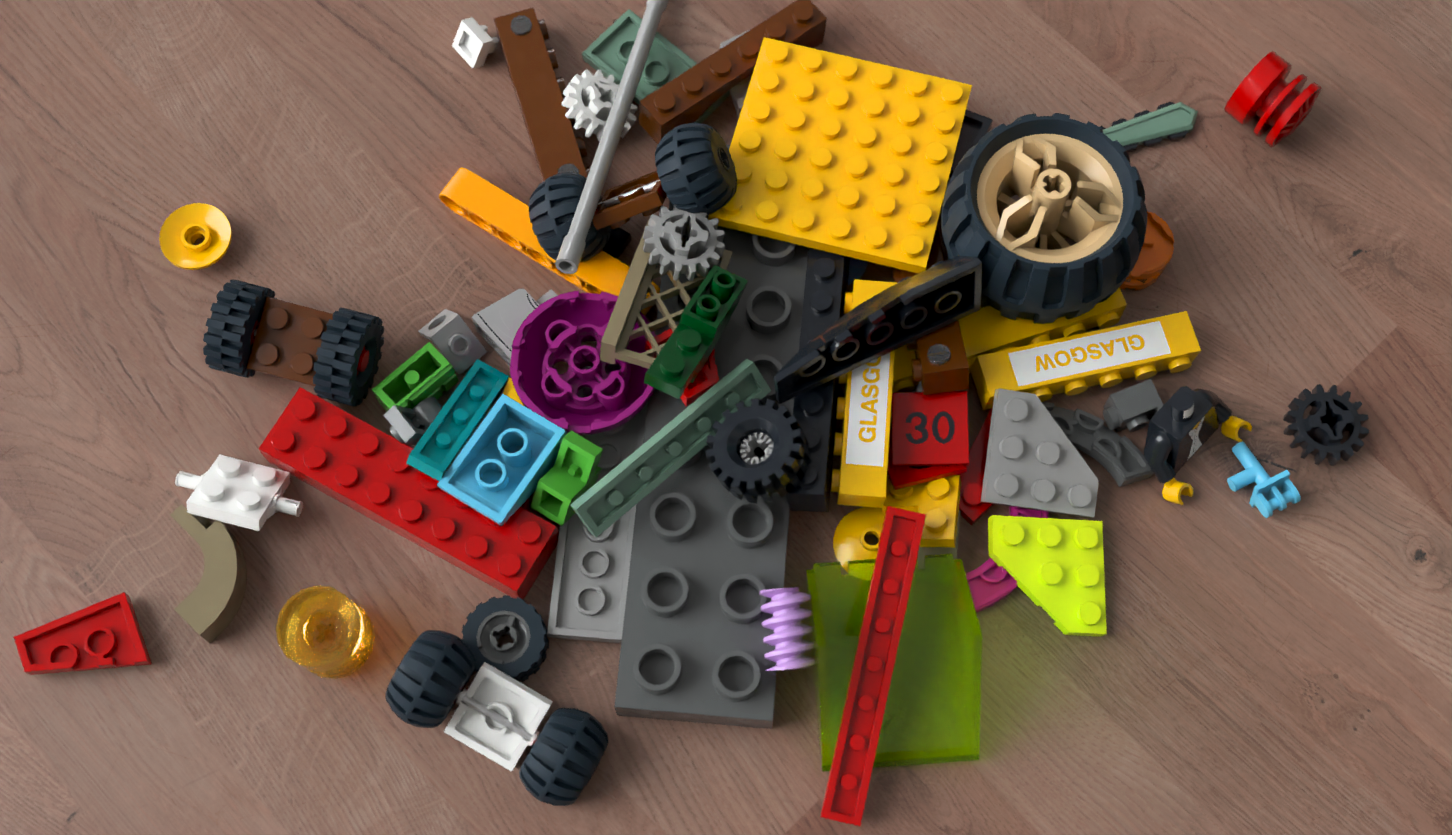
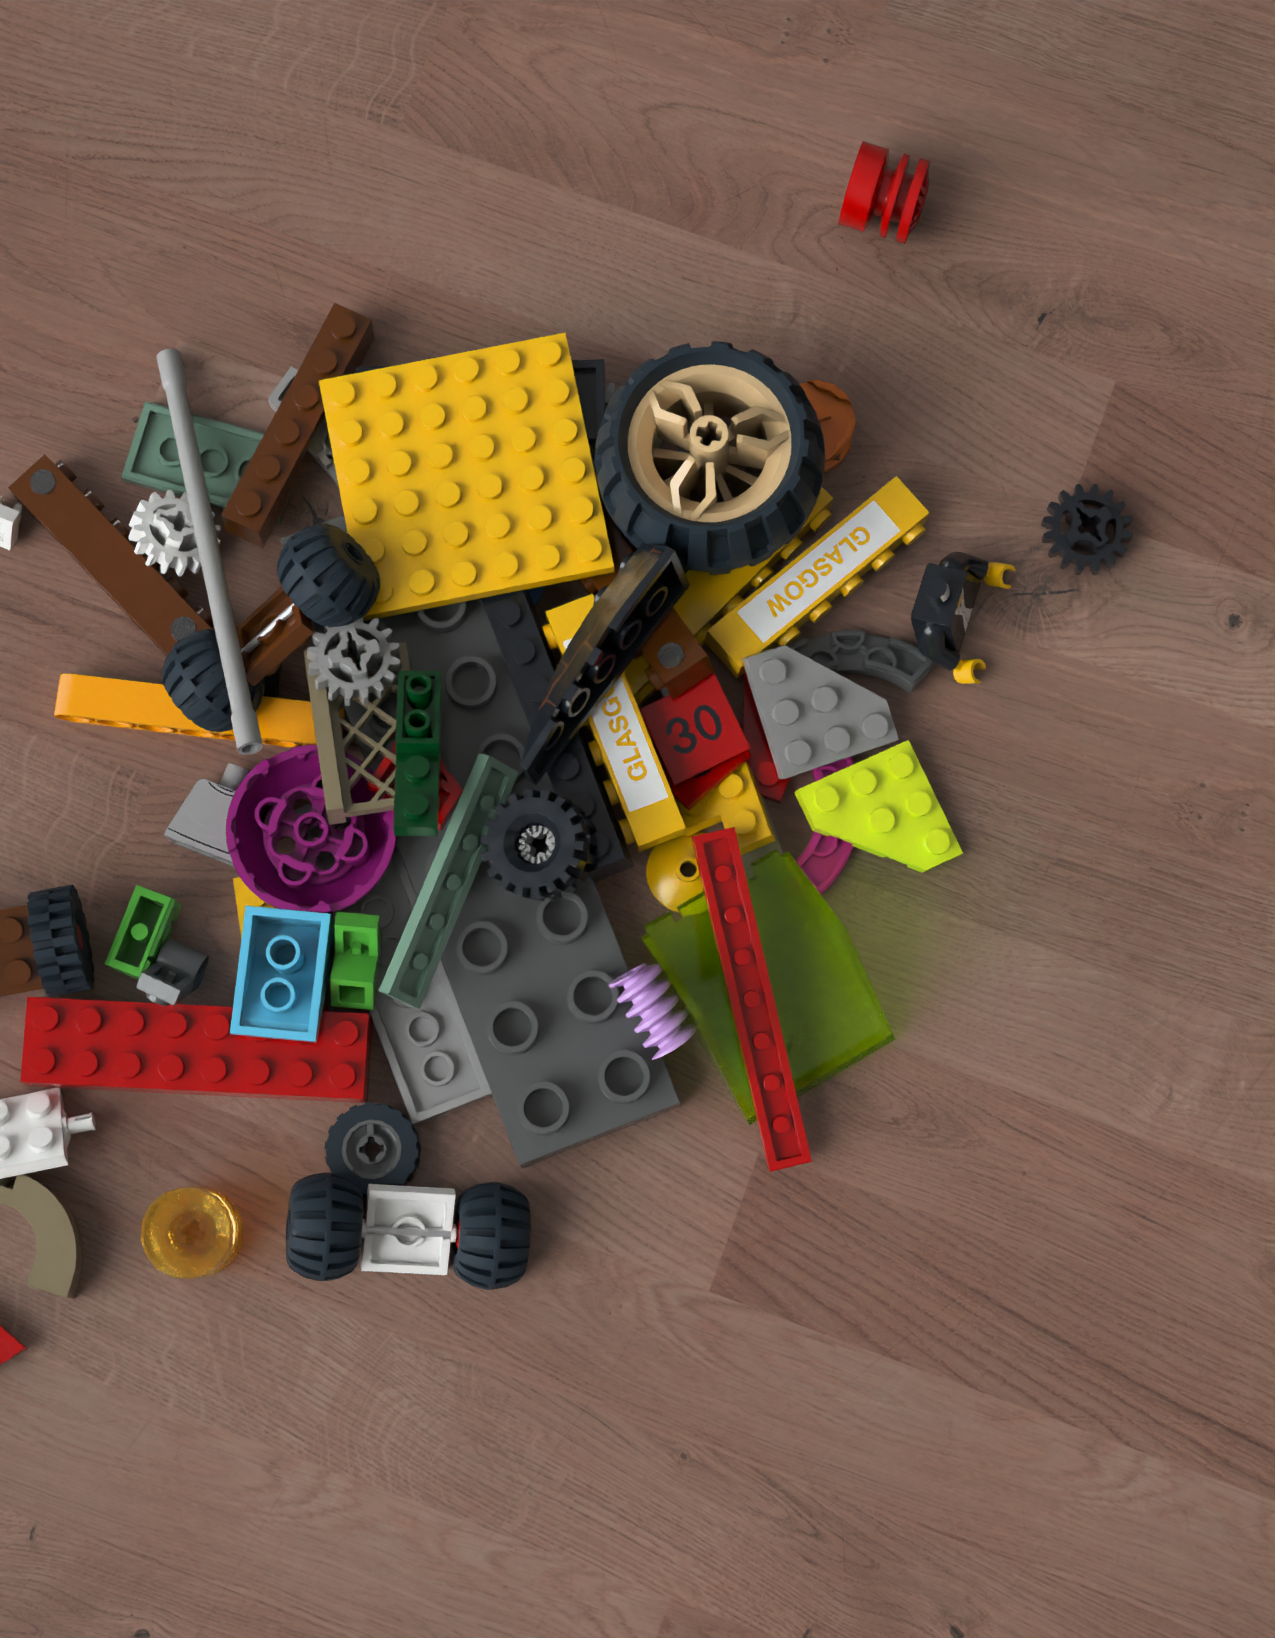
camera: 25 degrees left, 10 degrees up
teal plate [406,359,509,481] -> none
light grey bracket [418,309,487,374] -> none
sand green sword [1100,101,1198,152] -> none
dark grey brick [1103,379,1164,433] -> none
medium azure arm [1227,441,1301,518] -> none

